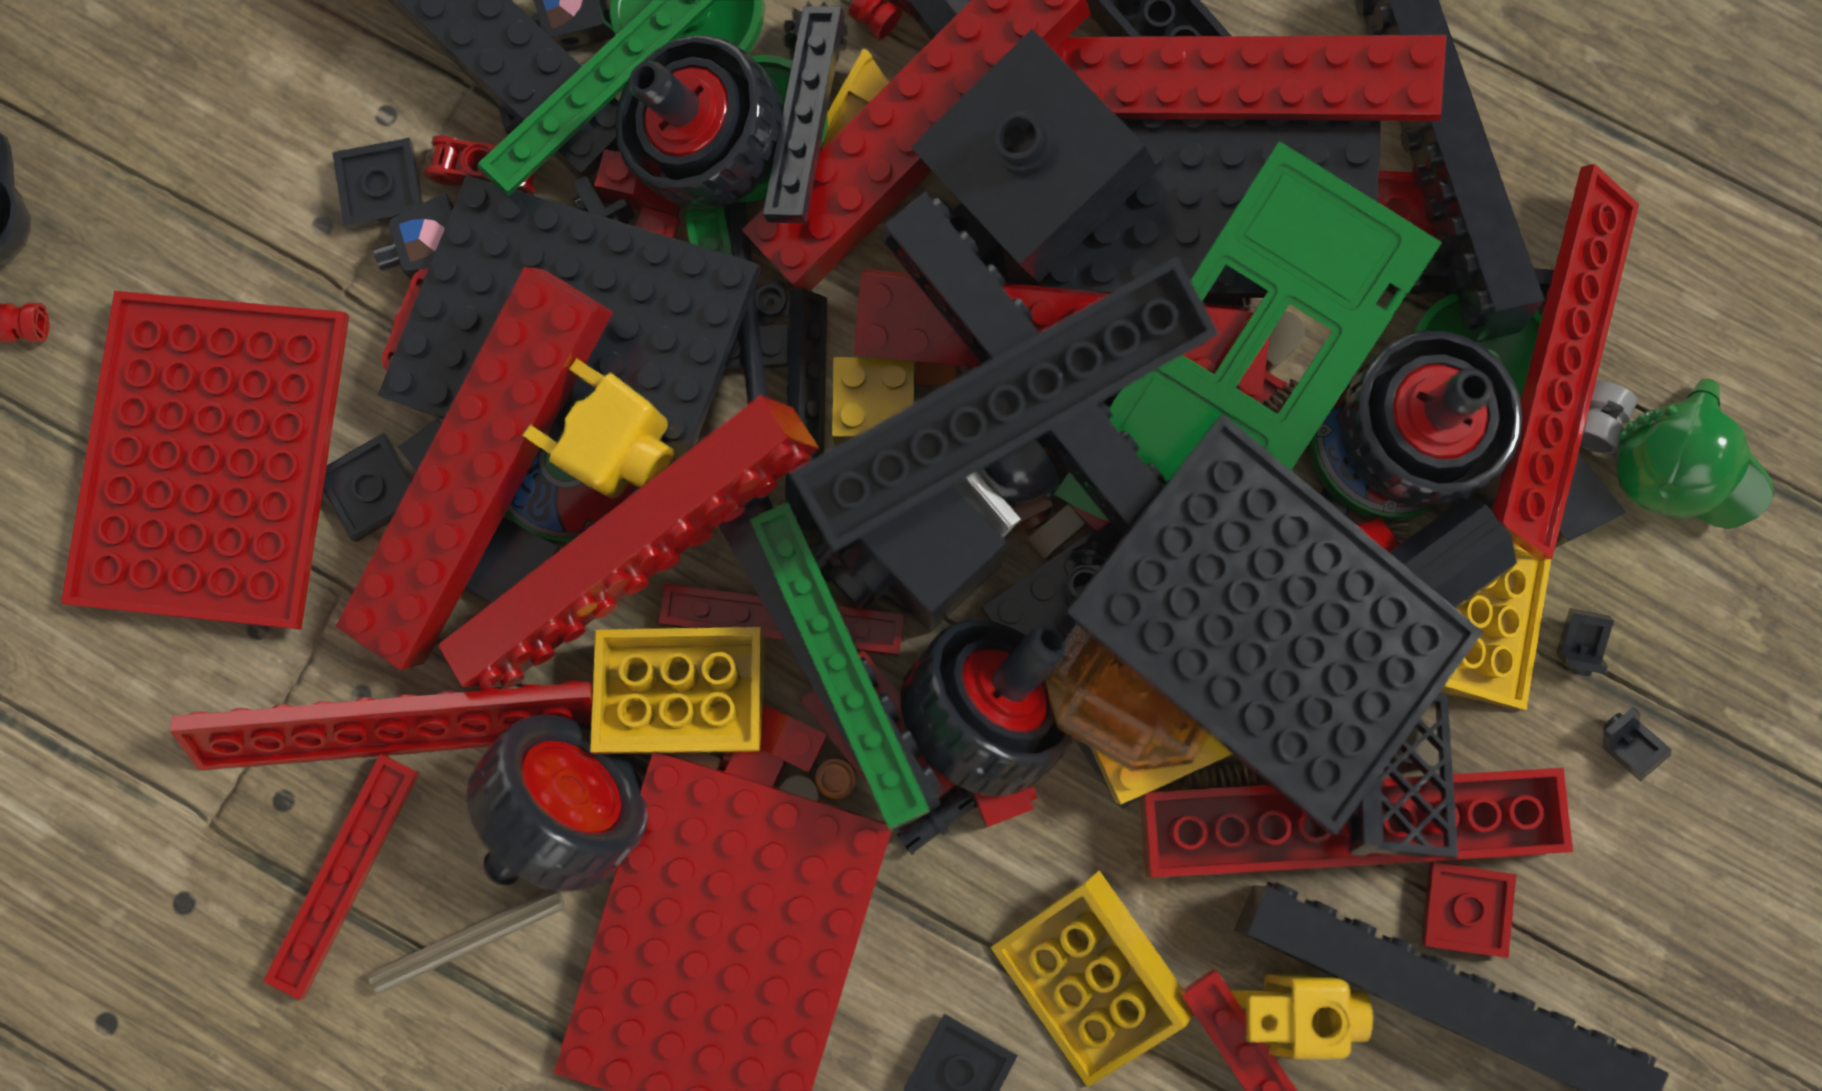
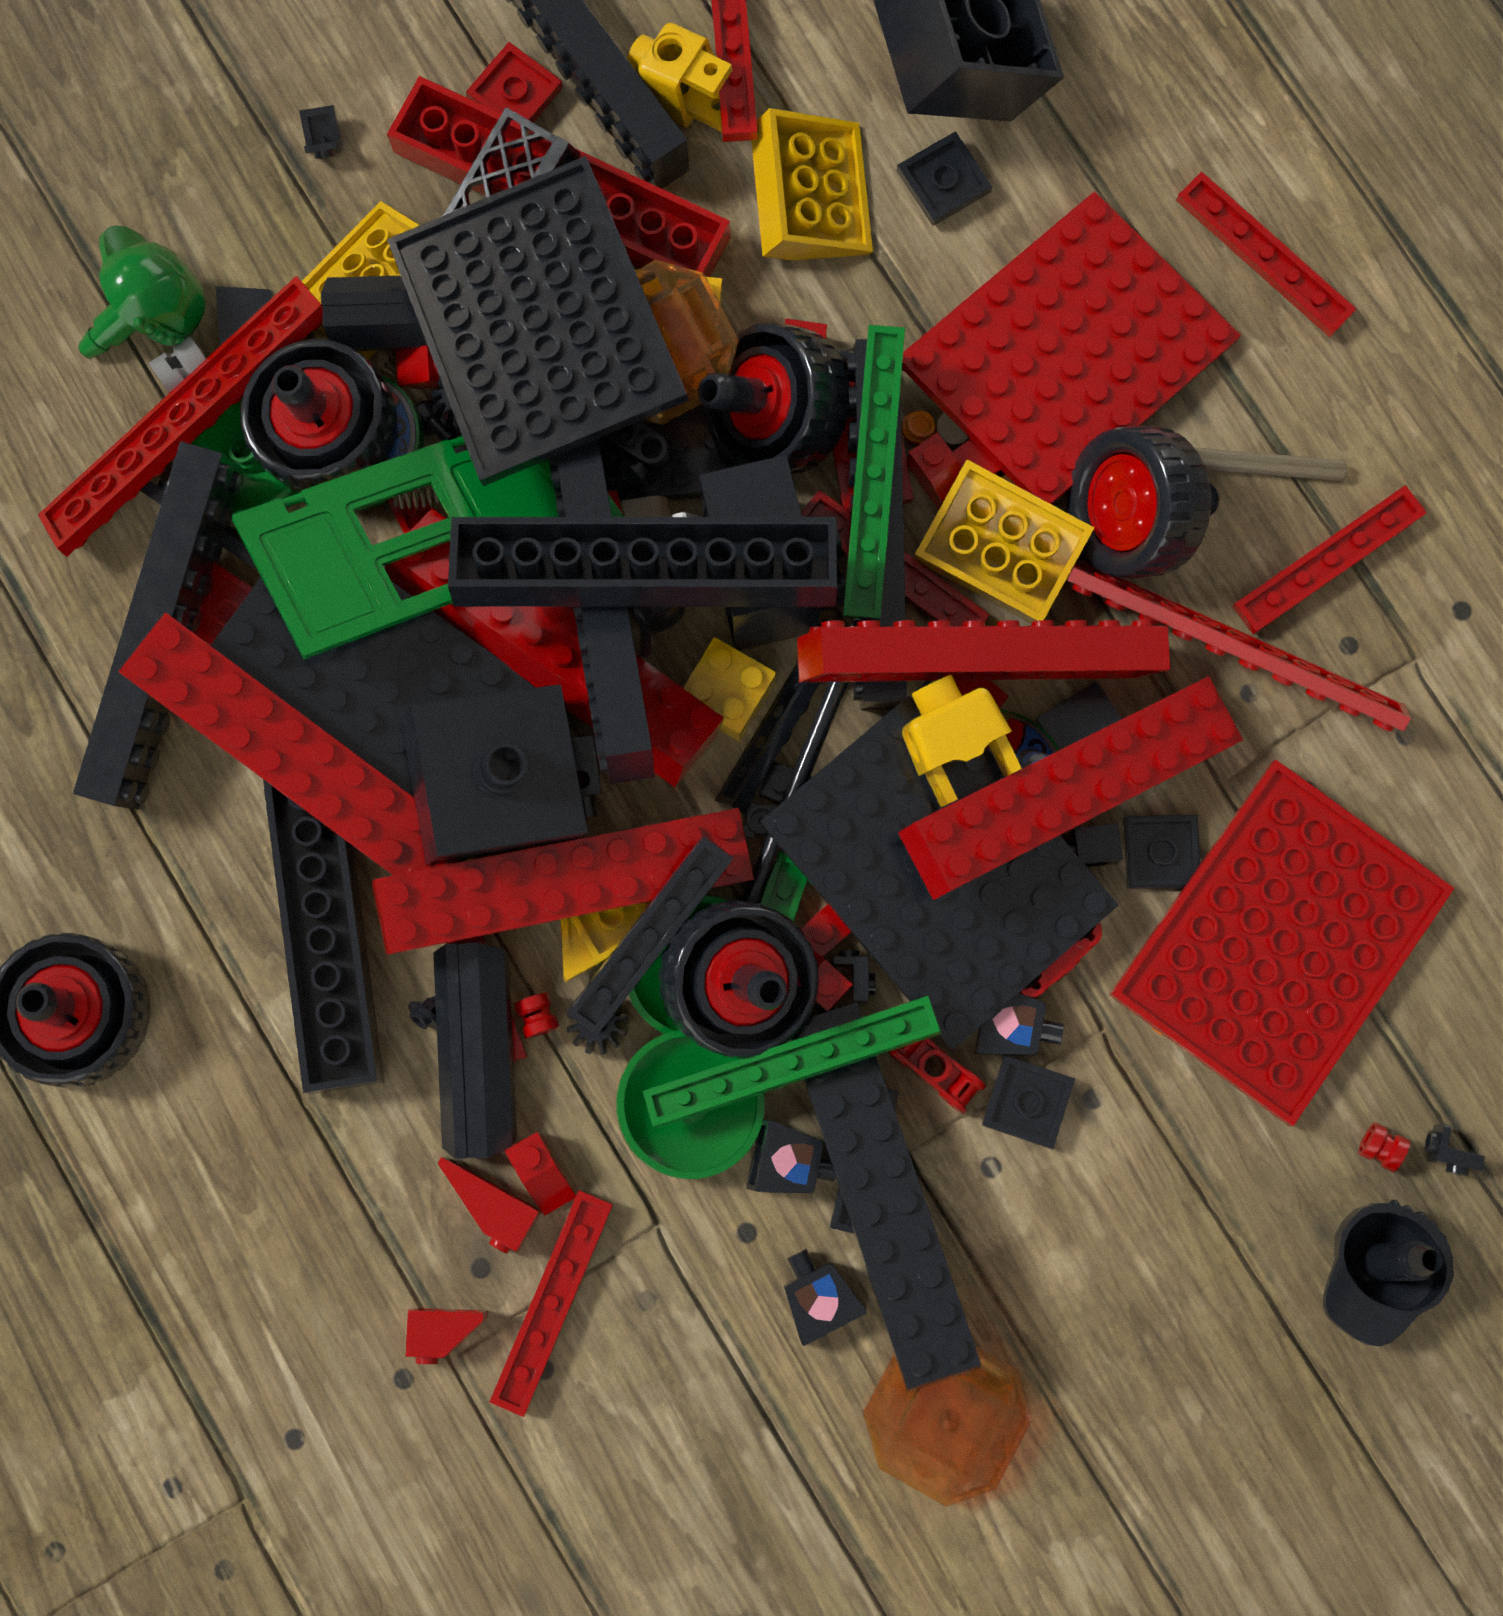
camera: 150 degrees left, 0 degrees up
black bracket [1556,608,1614,676] -> none

